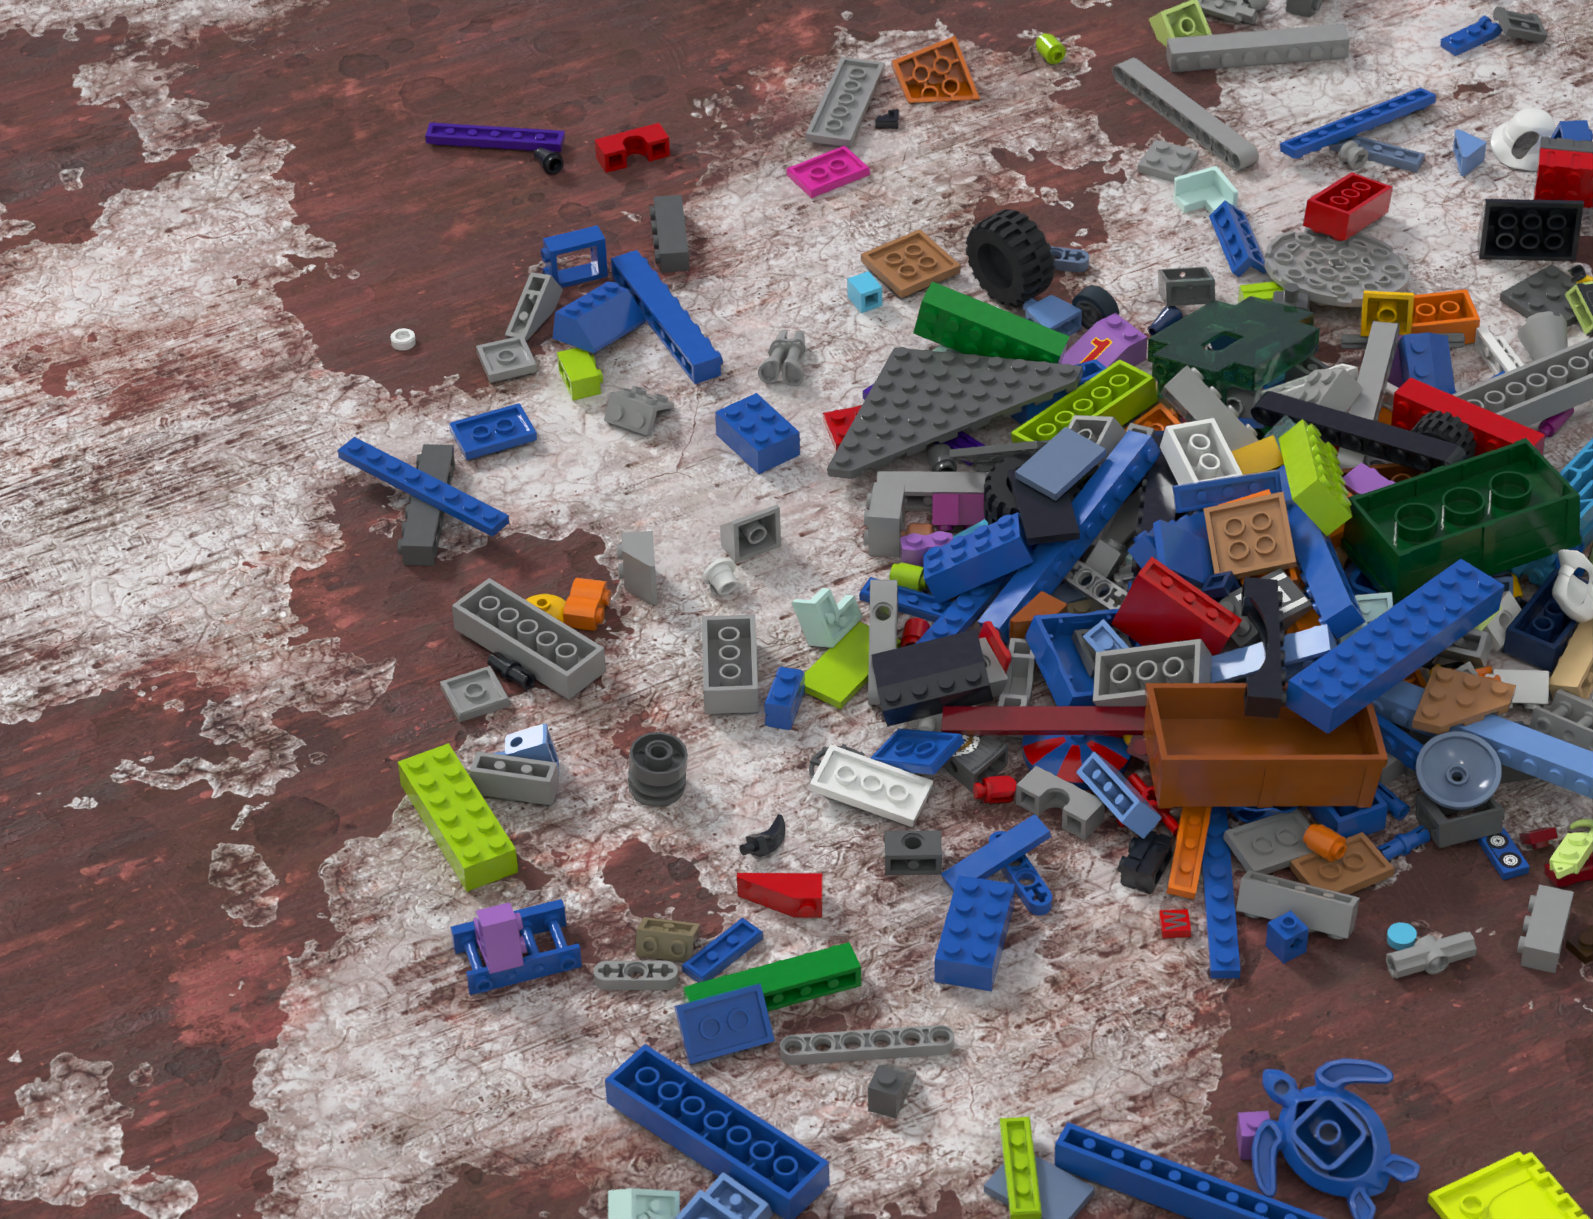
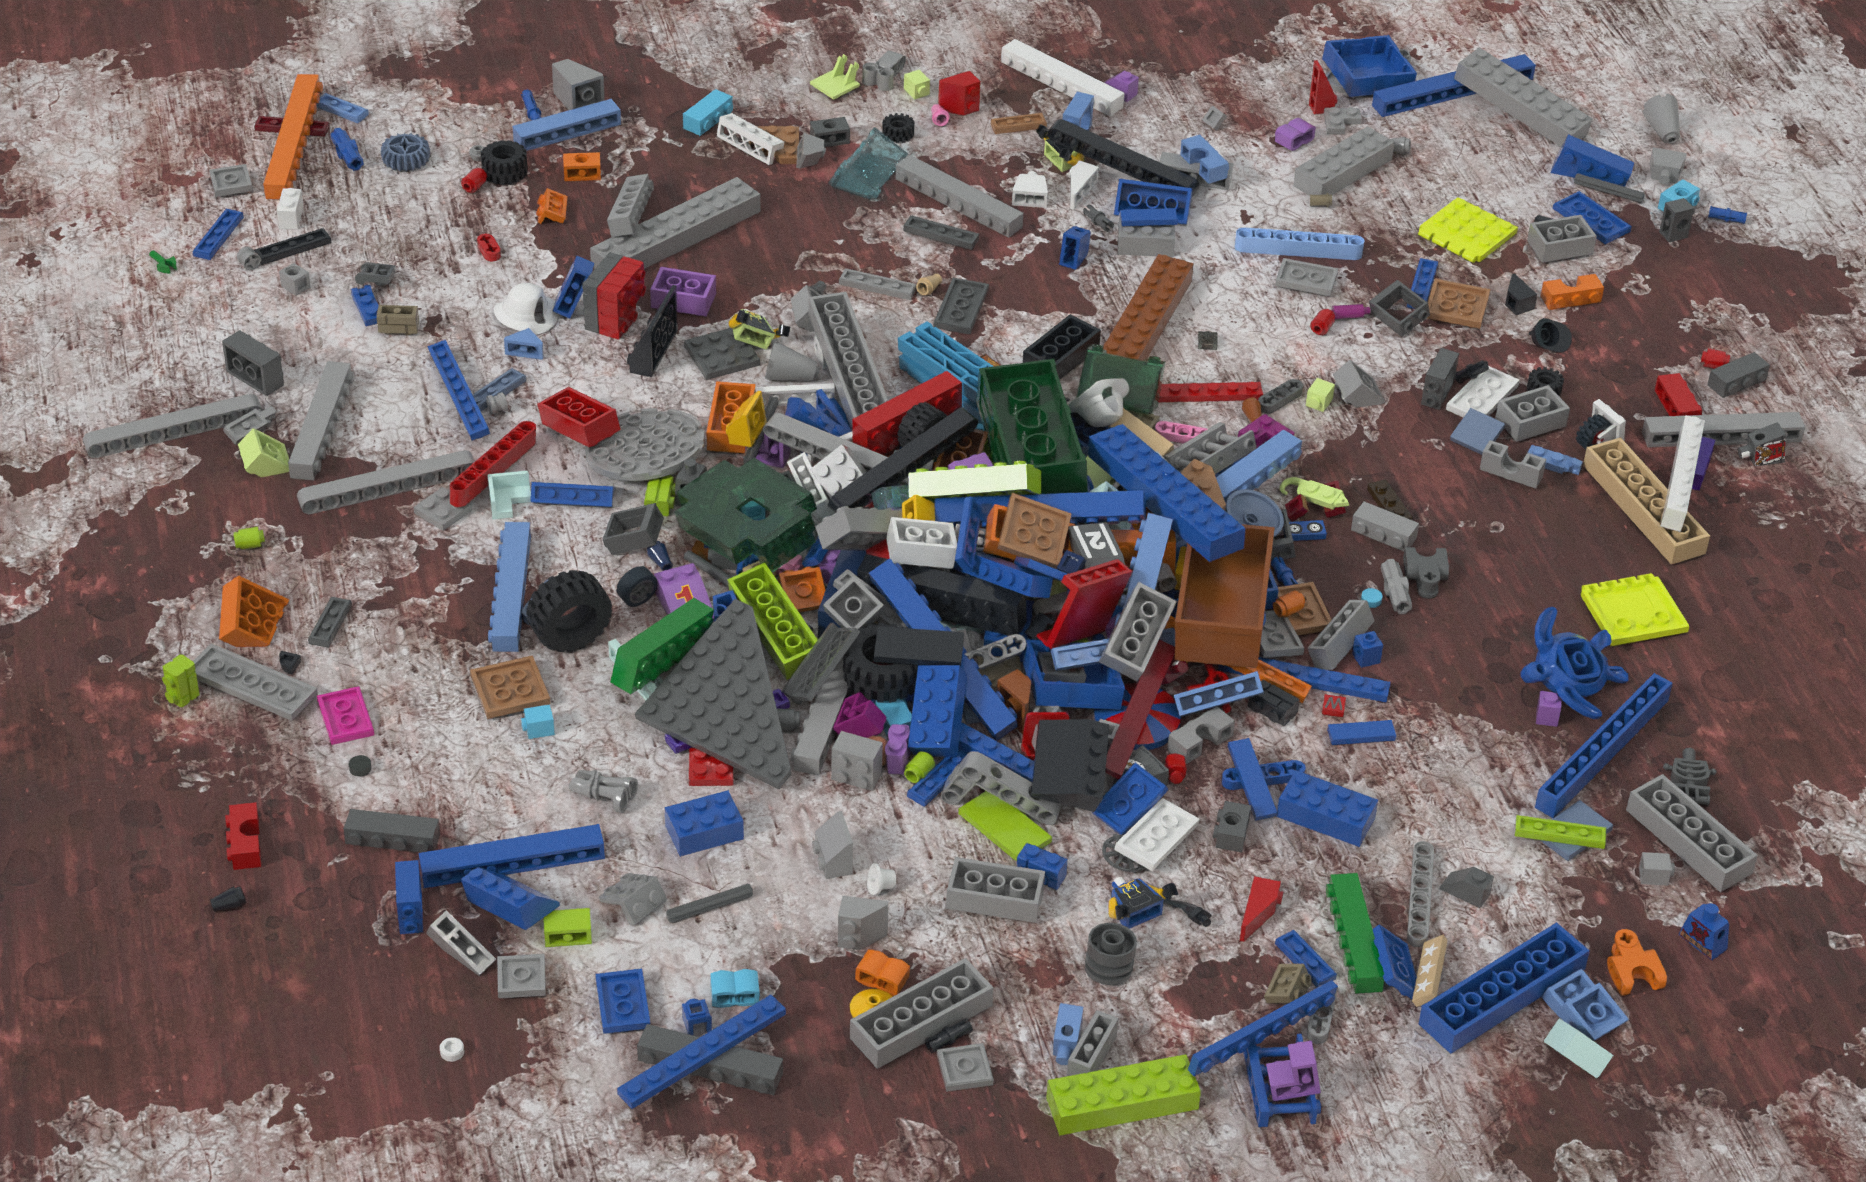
camera: 80 degrees left, 0 degrees up
dark purple plate [425,123,565,152] -> none
light aqua panel [792,588,863,648] -> none
sand blue tile [1015,427,1106,501] -> none
medium blue torso [1023,295,1082,336] -> none
black arch [1241,577,1287,718] -> none
none -> lime brick [162,654,200,708]
none -> dark grey tile [308,597,352,648]
none -> pearl dark grey tile [349,755,372,776]
none -> dark tan brick [377,305,419,335]
none -> red beam [450,421,536,507]
none -> medium blue brick [488,522,531,652]
none -> dark grey axle [666,883,753,923]
none -> blue window [682,998,712,1036]
none -> medium azure brick [710,969,760,1008]
none -> torso [1108,877,1178,929]
none -> blue plate [1188,980,1338,1076]
none -> blue tile [1327,720,1396,745]
none -> dark grey piece [1403,547,1449,599]
none -> tan tile [1412,935,1448,1007]

